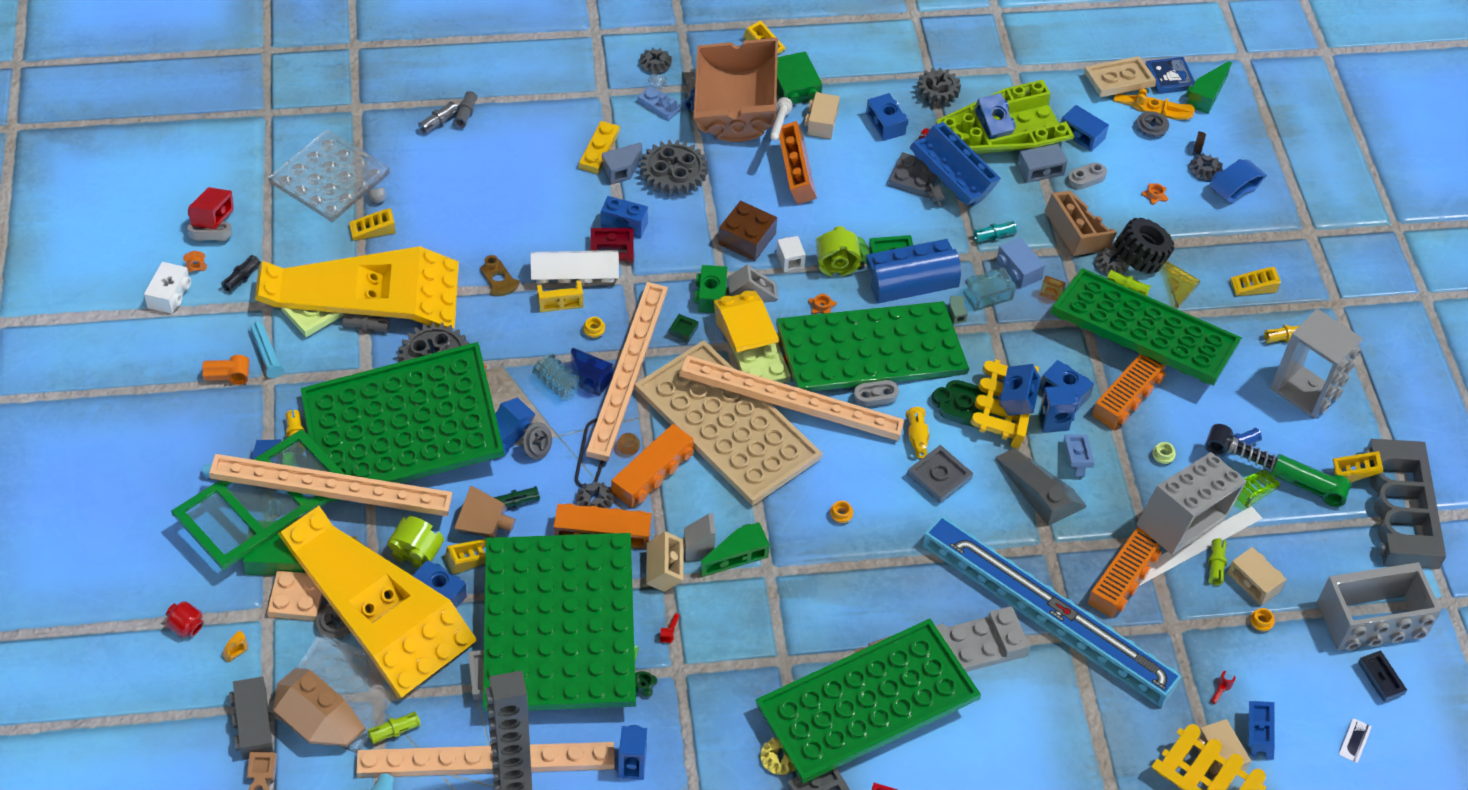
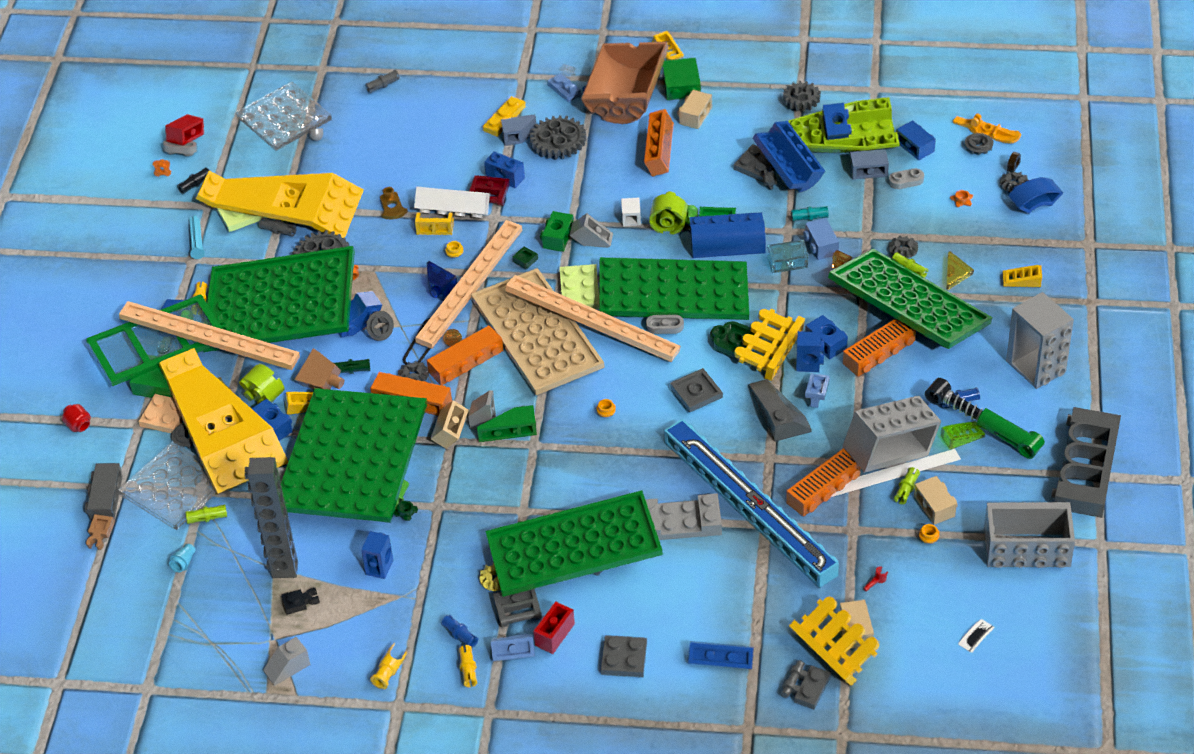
camera: 20 degrees right, 5 degrees down
white brick [144,262,191,314] -> none
orange piece [202,355,250,385] -> none
light orange tile [223,631,248,662] -> none
medium nougat wedge [274,668,366,747] -> none
yellow slope [349,208,396,241] -> none
light nougat plate [357,742,615,778] -> none
dark grey pin [453,91,478,128] -> none
clear light blue piece [532,353,580,401] -> none
dark grey gear [640,47,672,73] -> none
red hand [660,613,680,643] -> none
yellow slope [714,291,779,352] -> none
reddish brown brick [718,200,777,261] -> none
white piece [770,97,793,140] -> none
orange plate [809,293,837,314] -> none
blue brick [866,93,909,141] -> none
yellow piece [905,407,930,459] -> none
sand green piece [949,295,968,325] -> none
blue brick [999,364,1041,416] -> none
medium nougat wedge [1045,191,1117,256] -> none
tan plate [1084,56,1156,97] -> none
black tyre [1115,218,1175,274] -> none
tile [1145,57,1195,94] -> none
yellowish green plate [1152,442,1176,464] -> none
green slope [1185,61,1232,114] -> none
blue hinge [1249,701,1275,759] -> none
yellow slope [1332,451,1383,482] -> none
black plate [1358,650,1407,702] -> none

